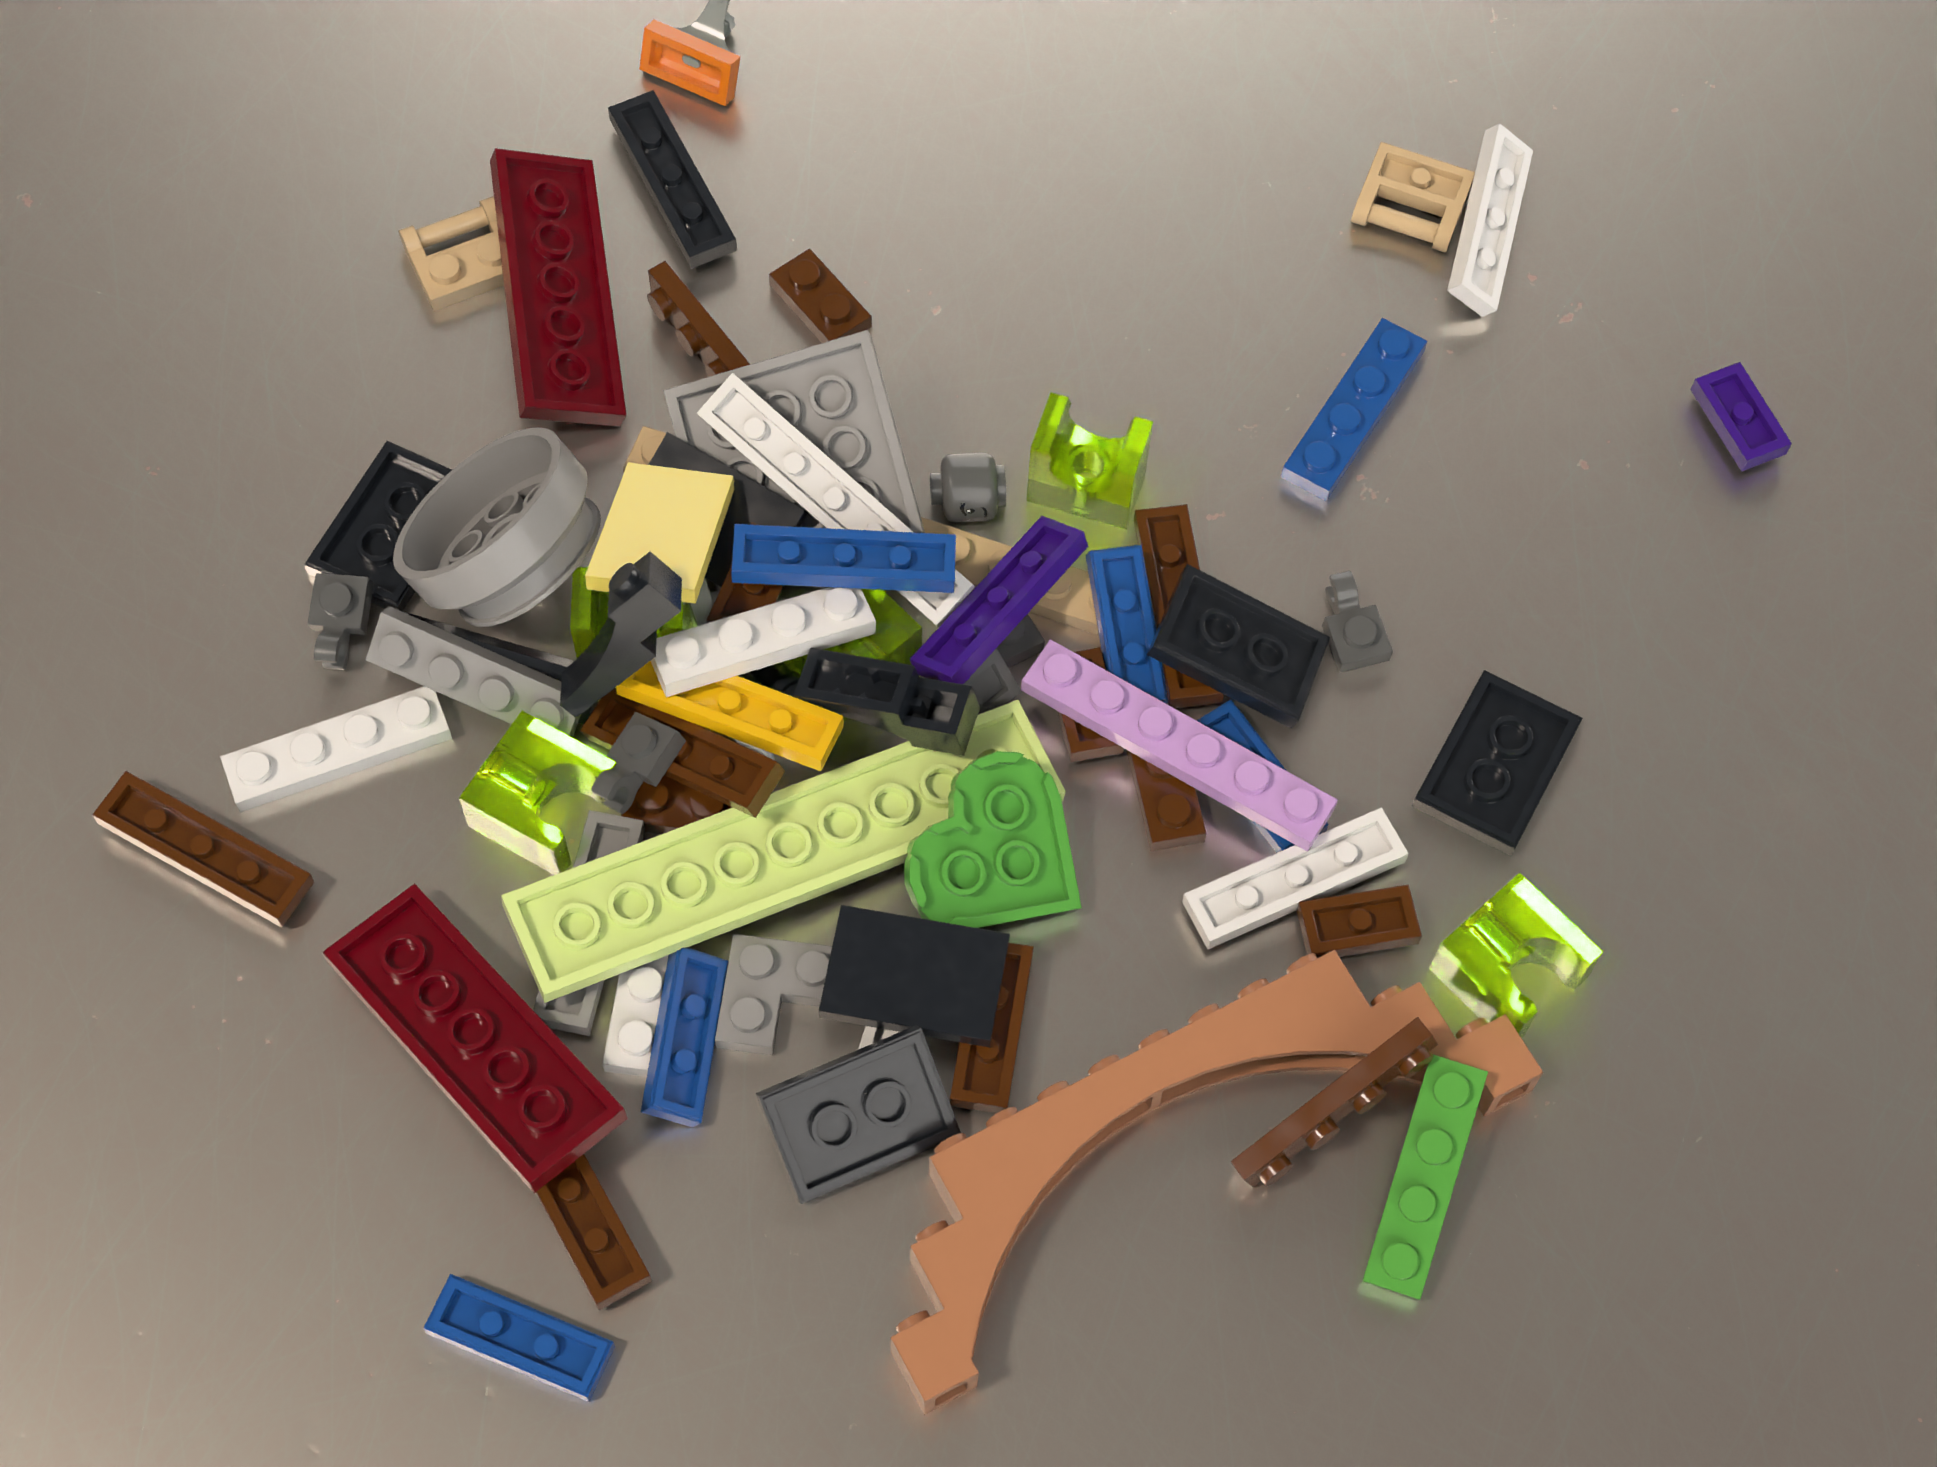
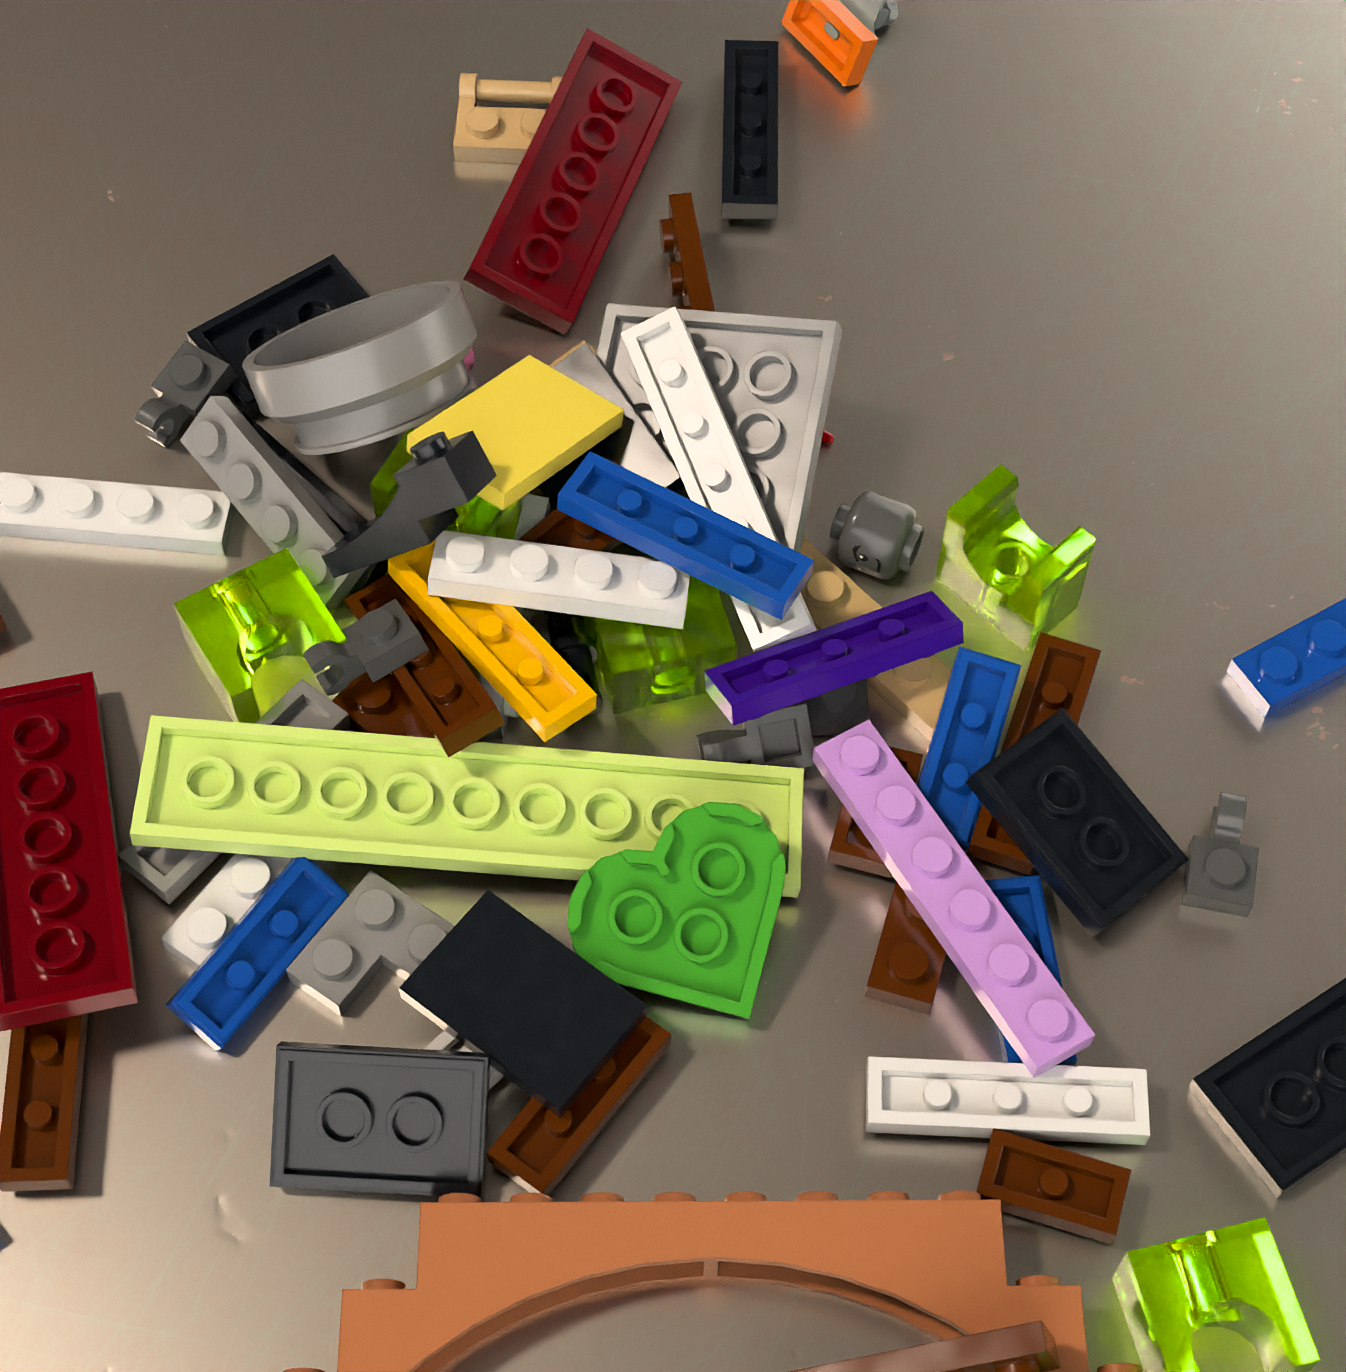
camera: 30 degrees right, 5 degrees down
reddish brown plate [769,248,872,343] -> none
black slope [793,648,980,756] -> none

